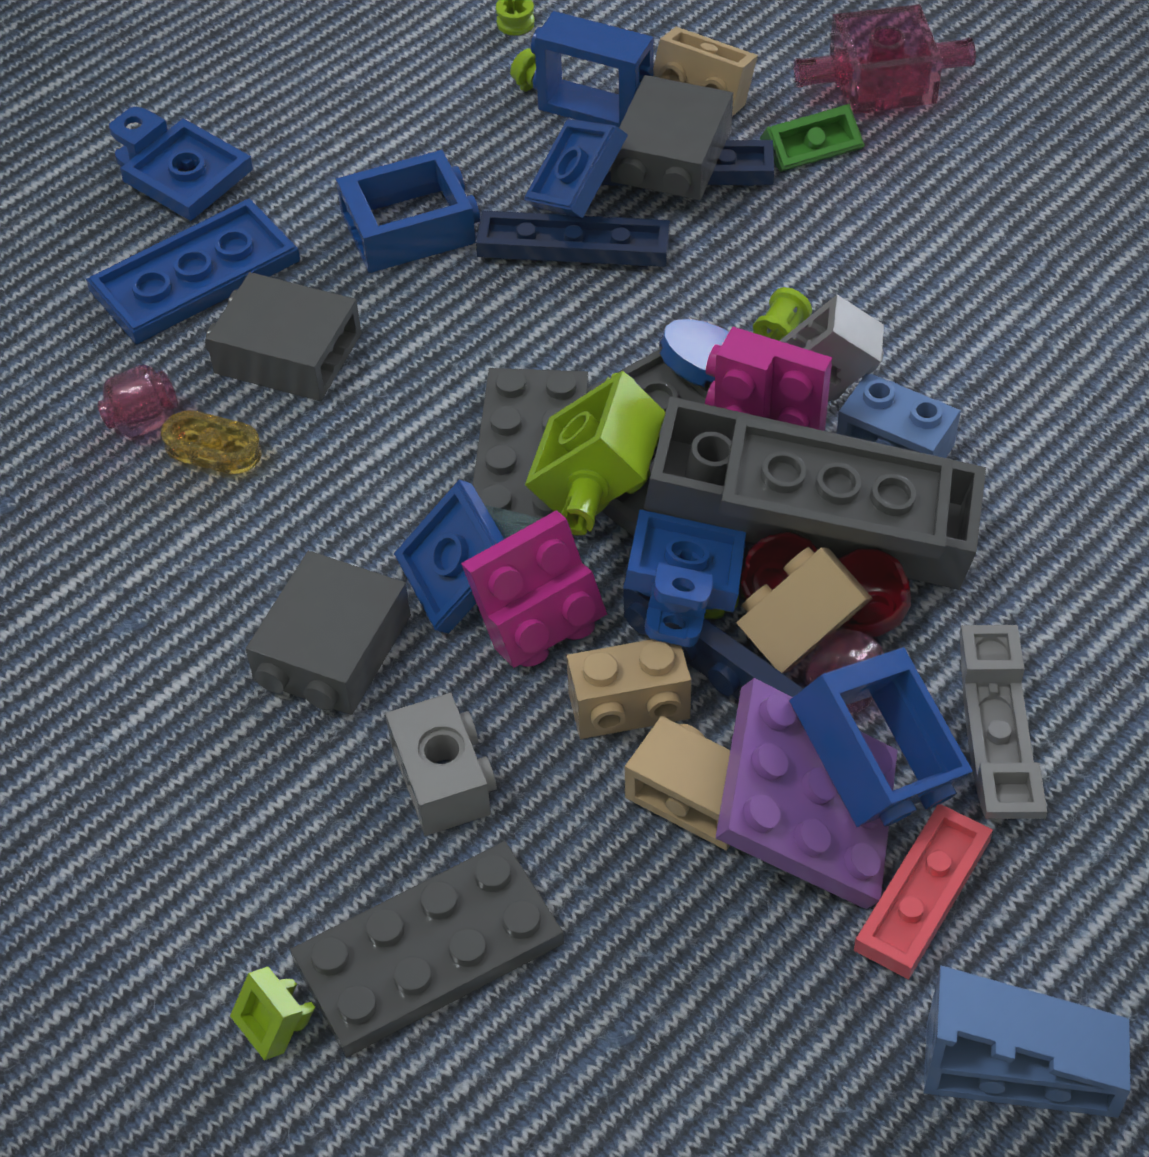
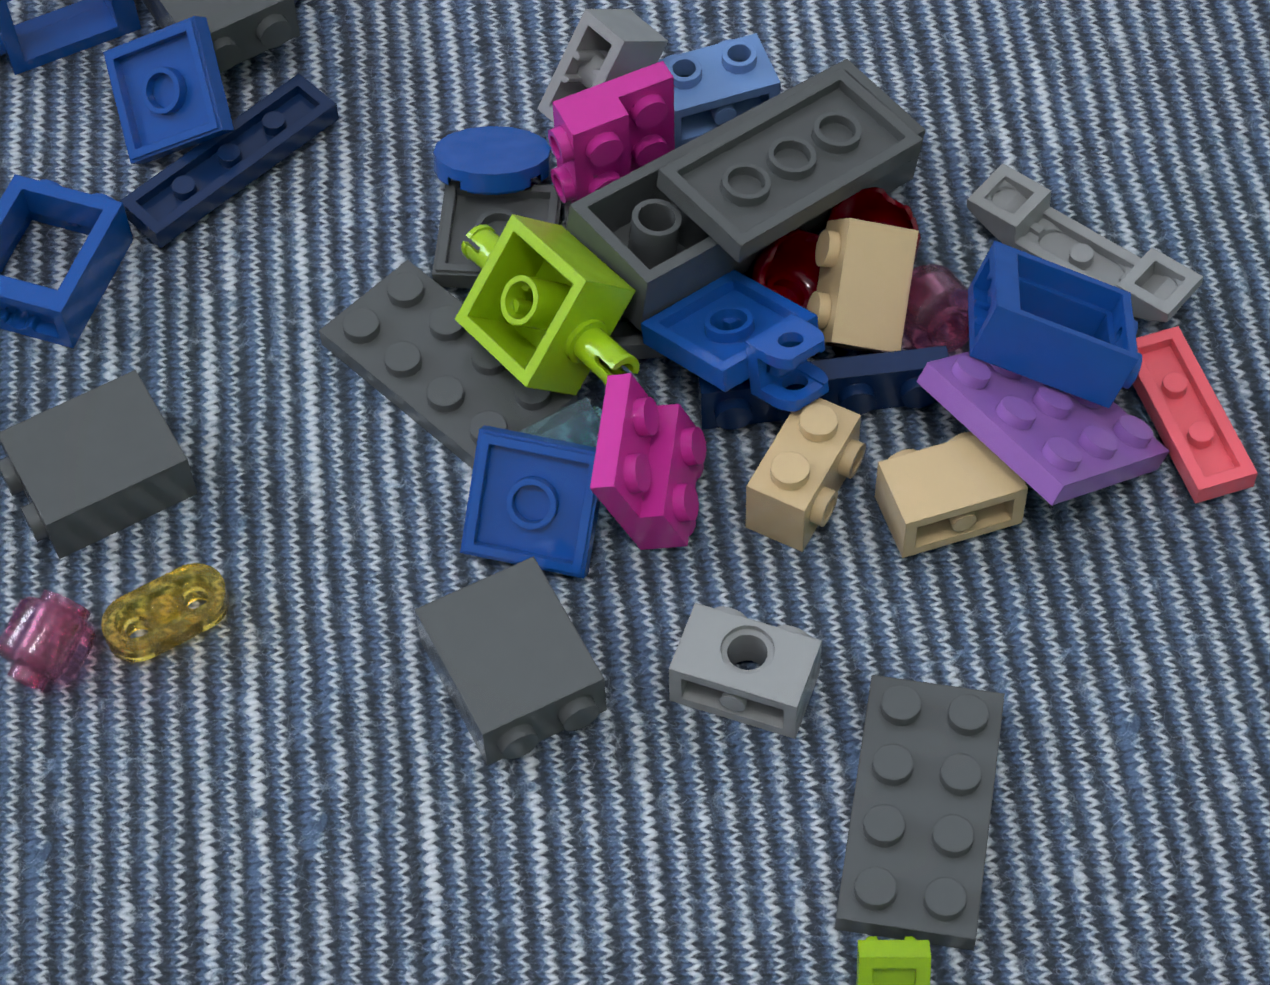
camera: 50 degrees left, 5 degrees up
lime bush [752,287,812,341] -> none

